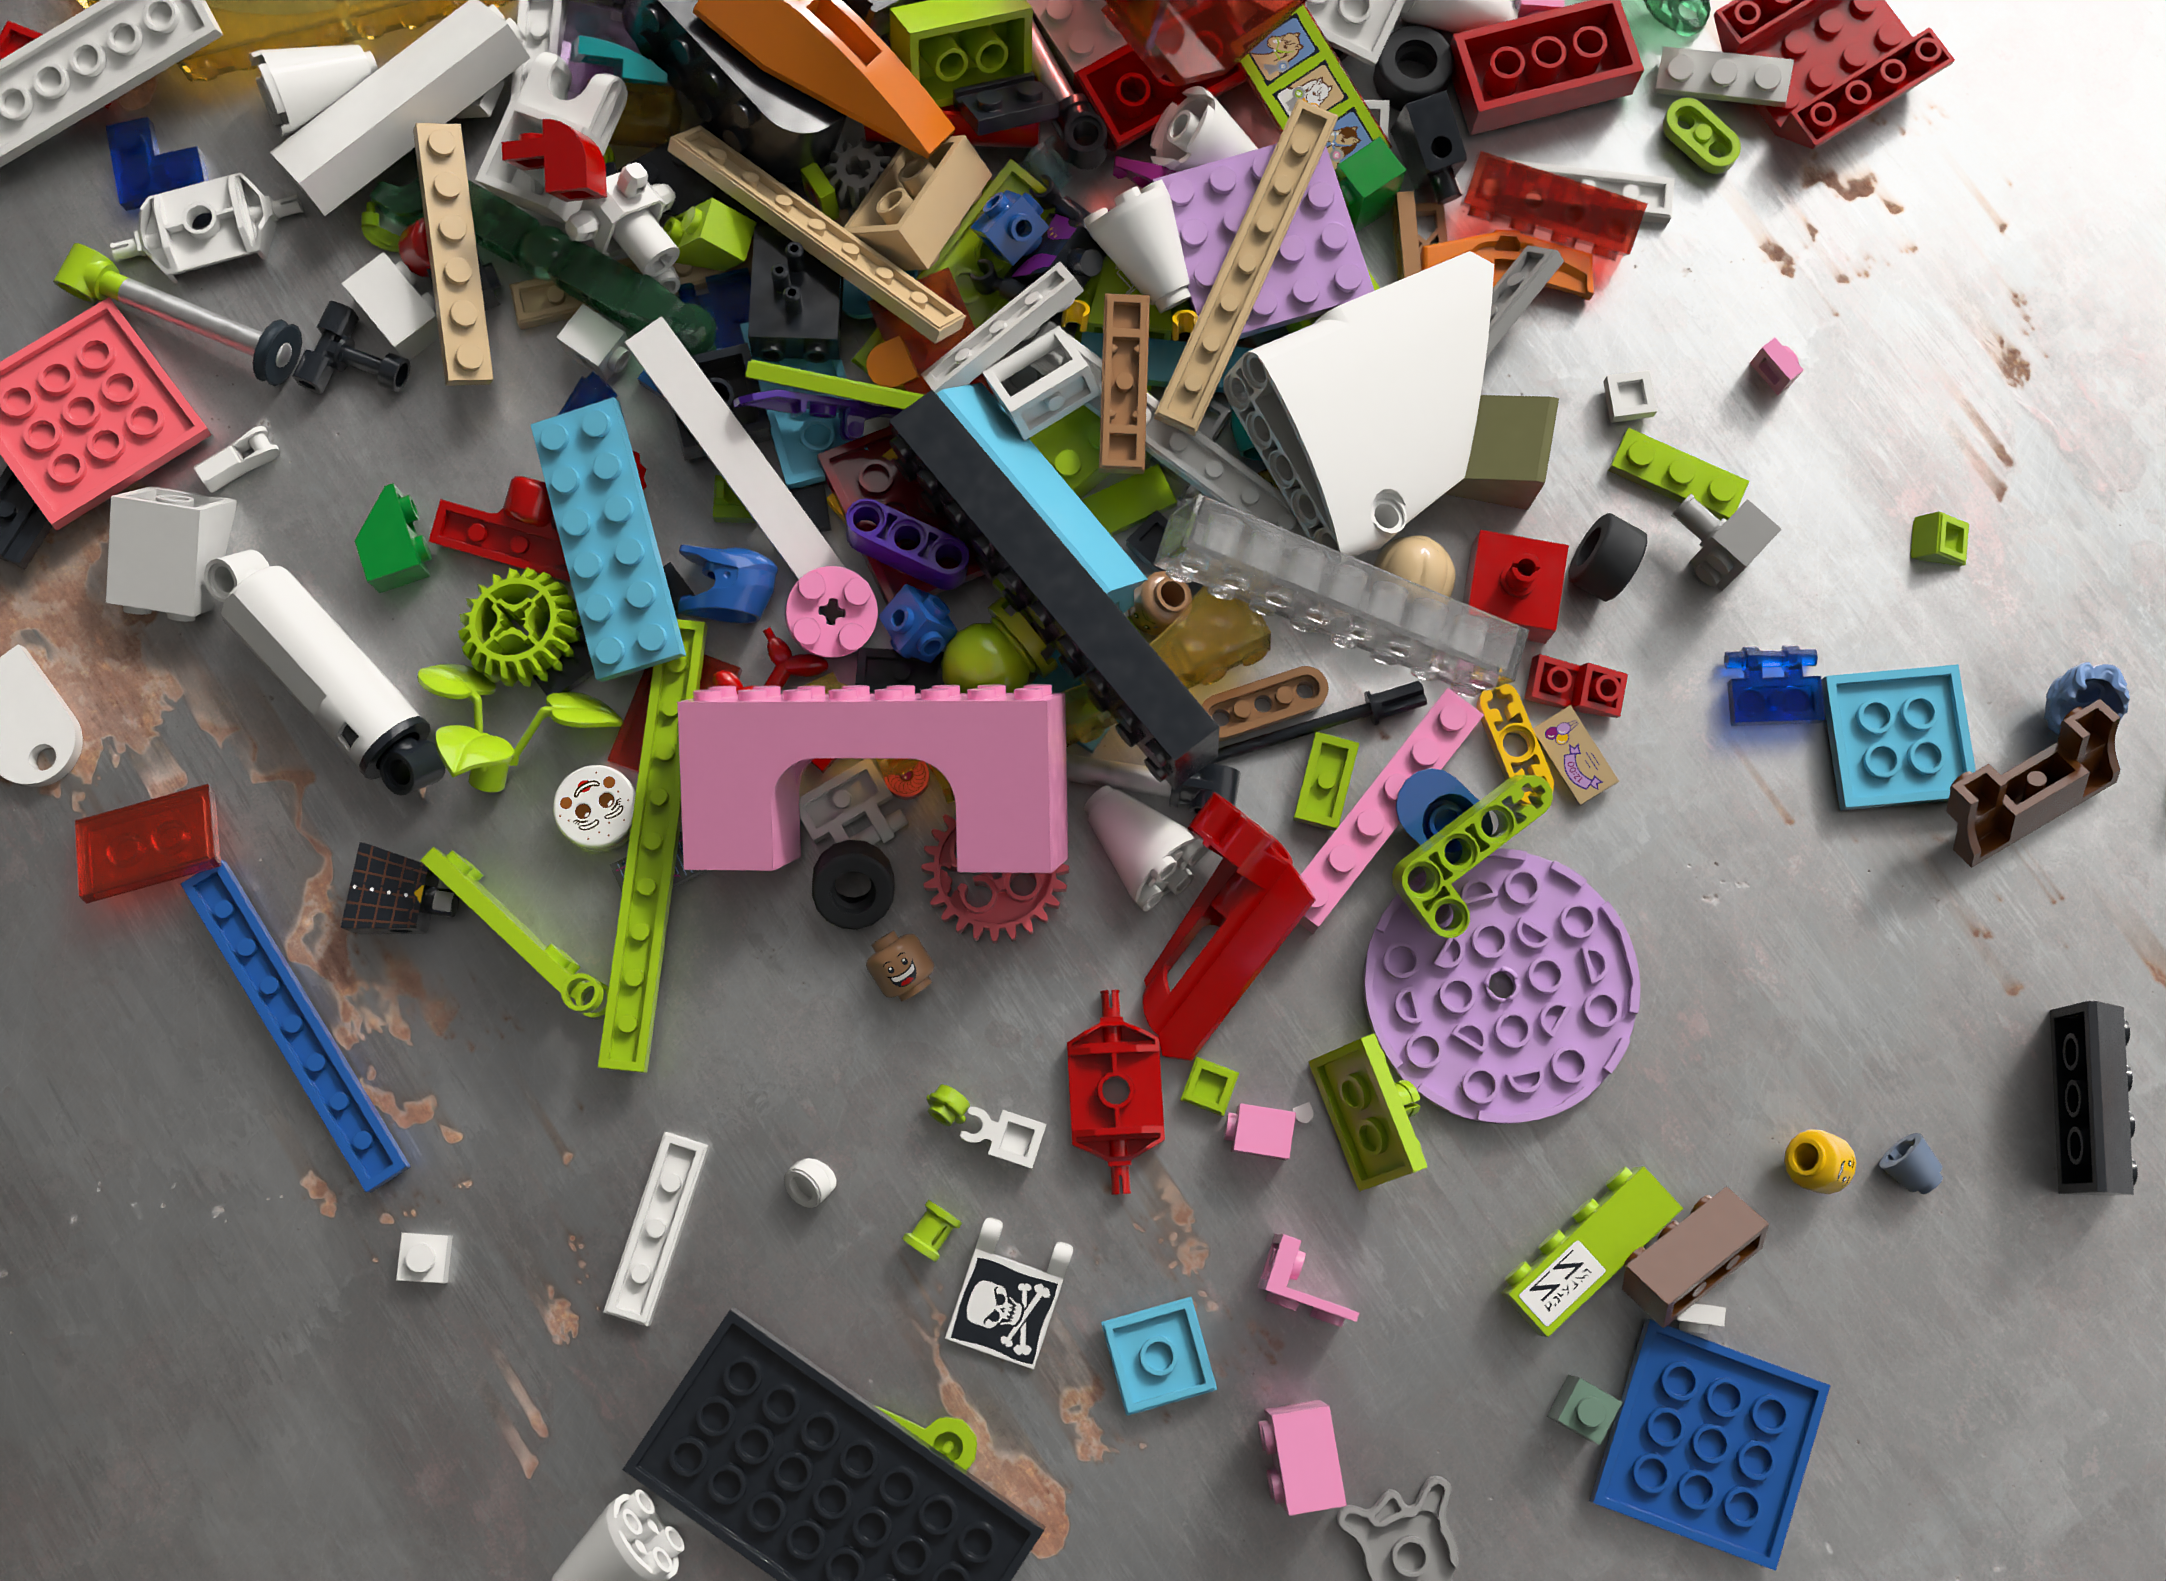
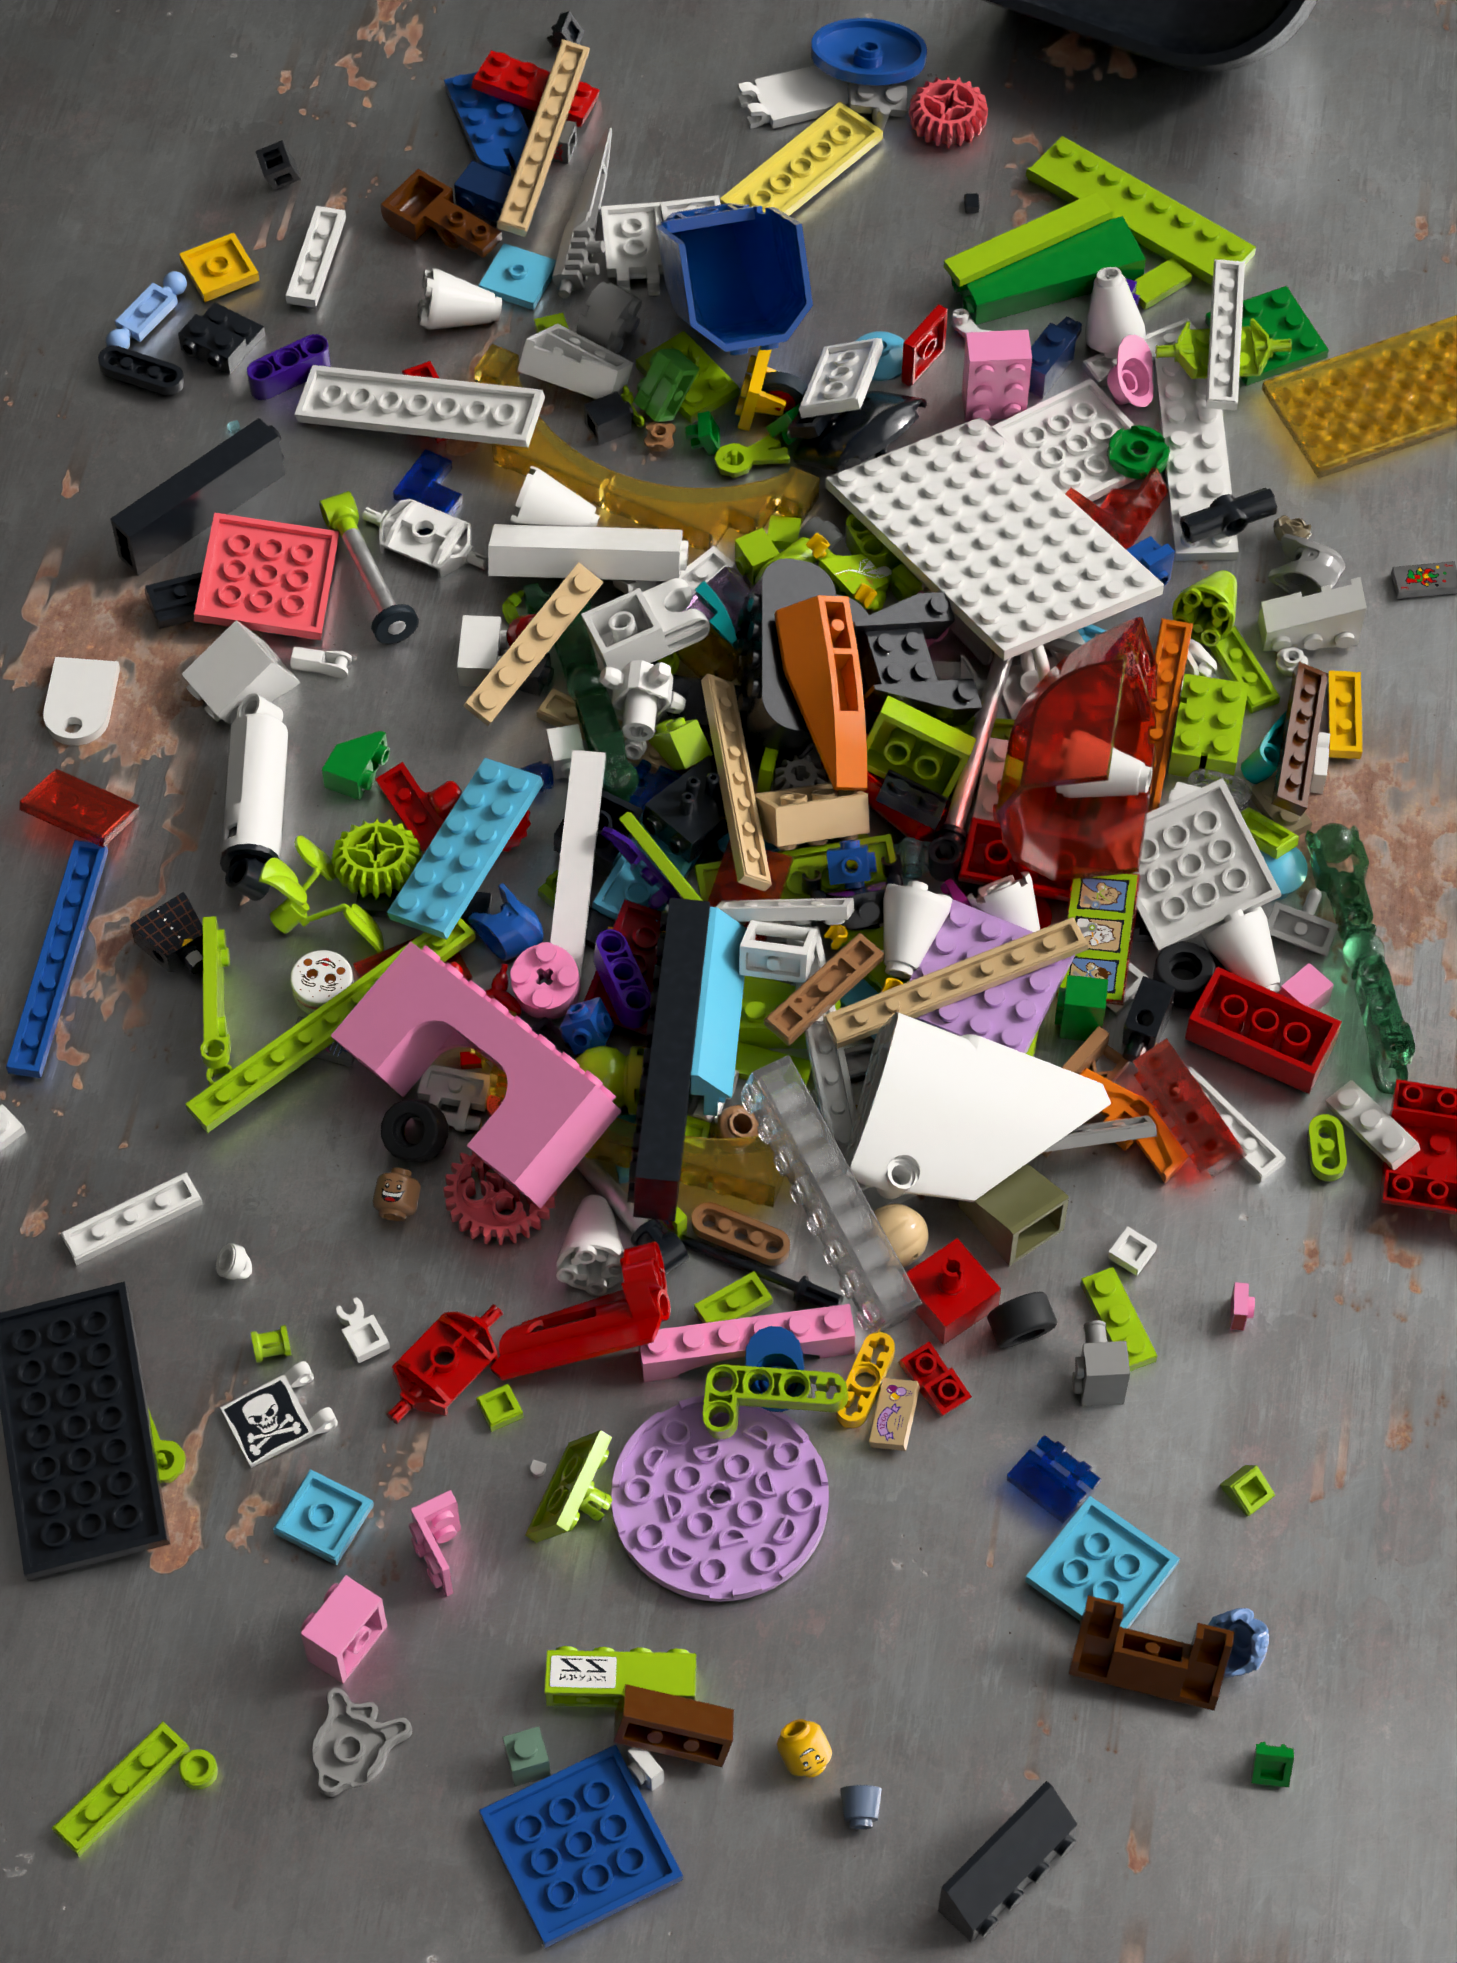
camera: 45 degrees right, 20 degrees down
black bar [292,301,410,394] -> none
red brick [501,119,607,202] -> none
orange tile [866,335,920,388] -> none
lime plate [926,1084,970,1127] -> none
bright pink brick [1224,1103,1296,1160] -> none

